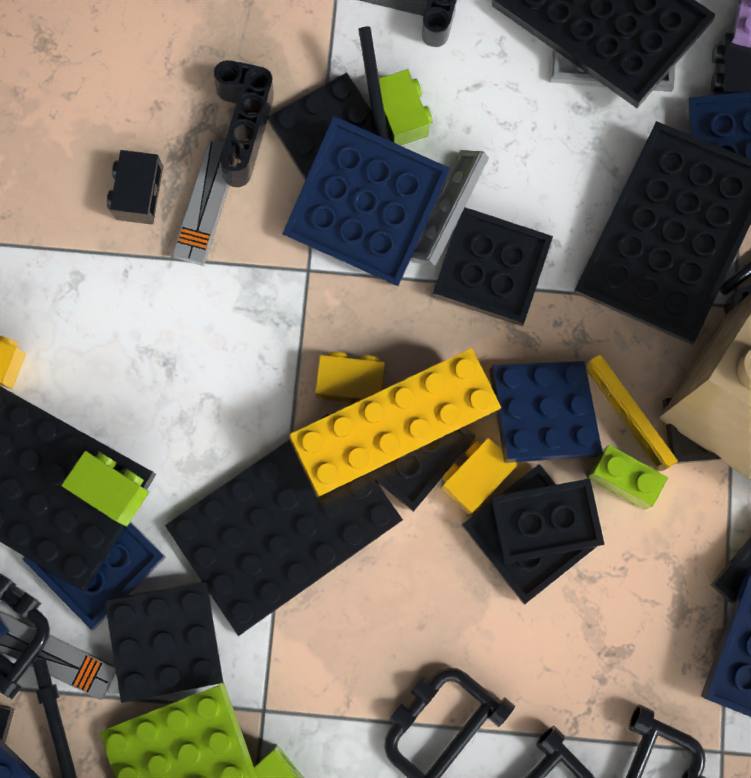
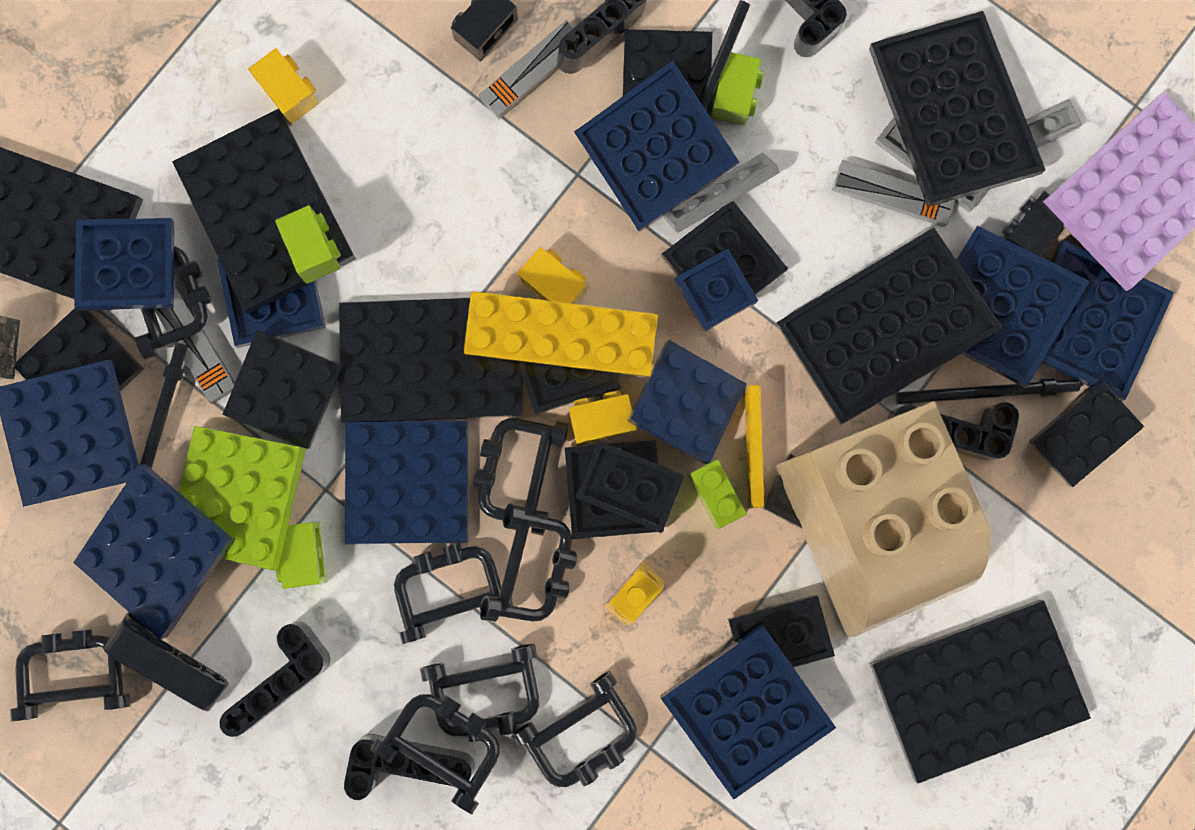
camera: 35 degrees right, 5 degrees up
none -> dark blue plate [345,421,468,544]
none -> black bar [473,418,569,536]
none -> black bar [480,503,577,622]
none -> yellow torso [604,562,665,626]
none -> dark blue plate [674,249,758,332]
none -> light grey tile [832,160,955,227]

